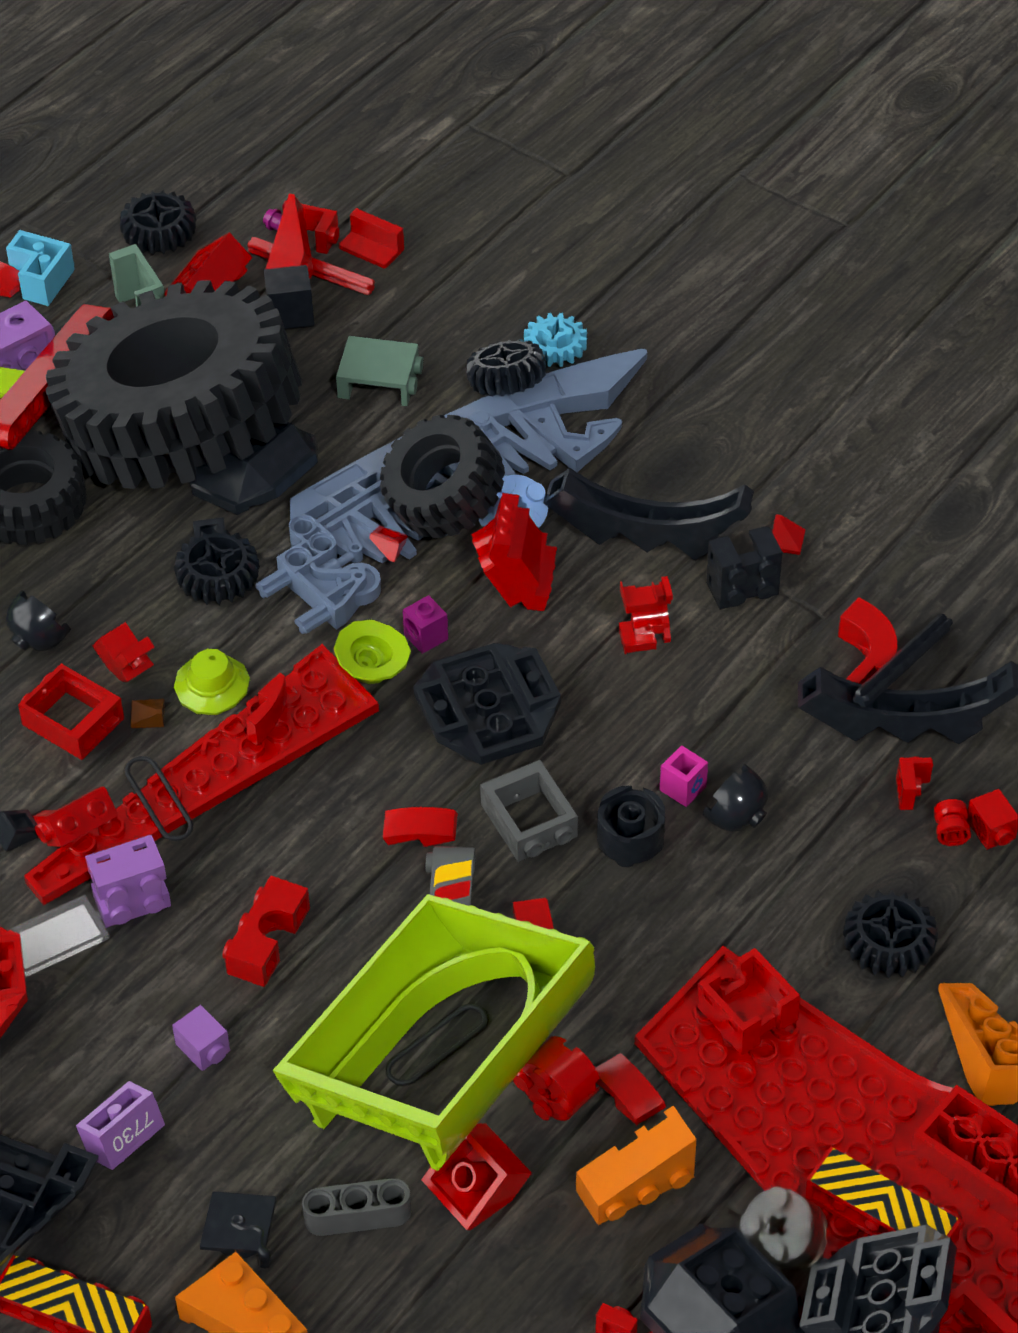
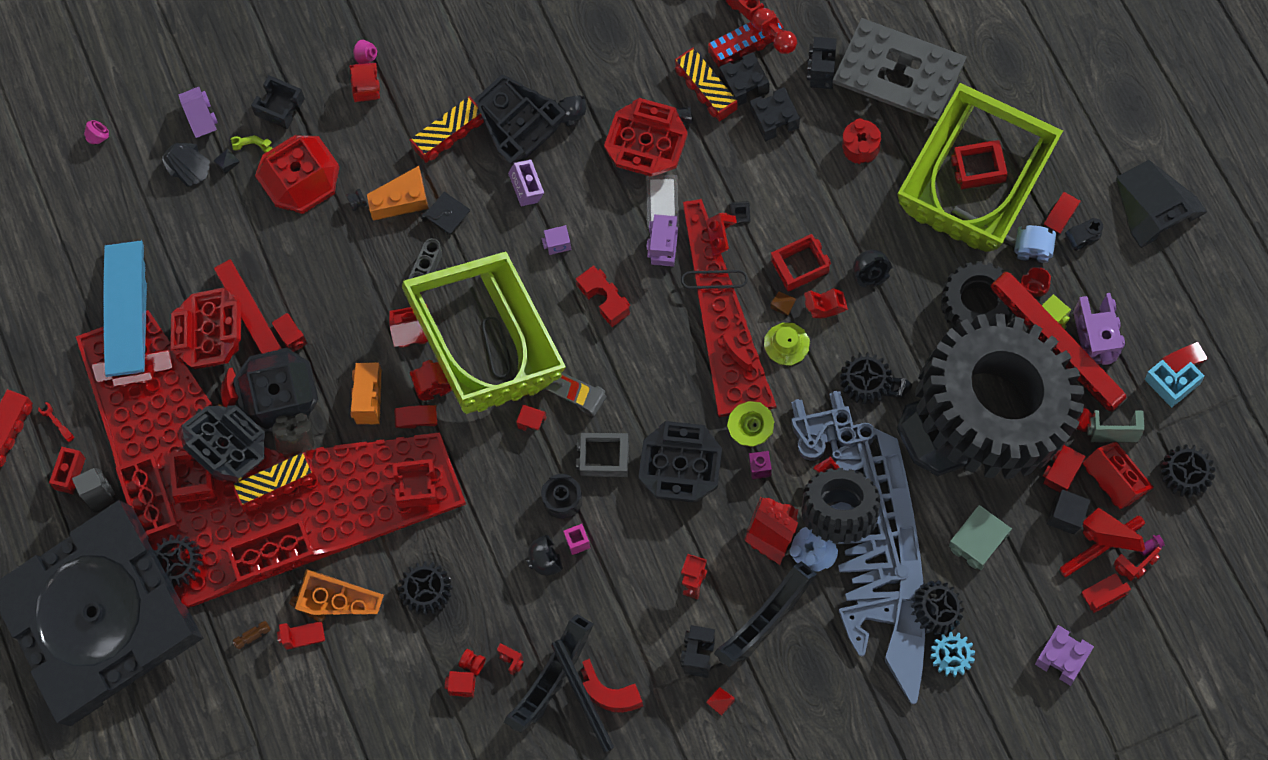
camera: 125 degrees right, 20 degrees up
red slope [383,807,458,847] -> none
none -> medium lavender piece [1035,625,1094,686]

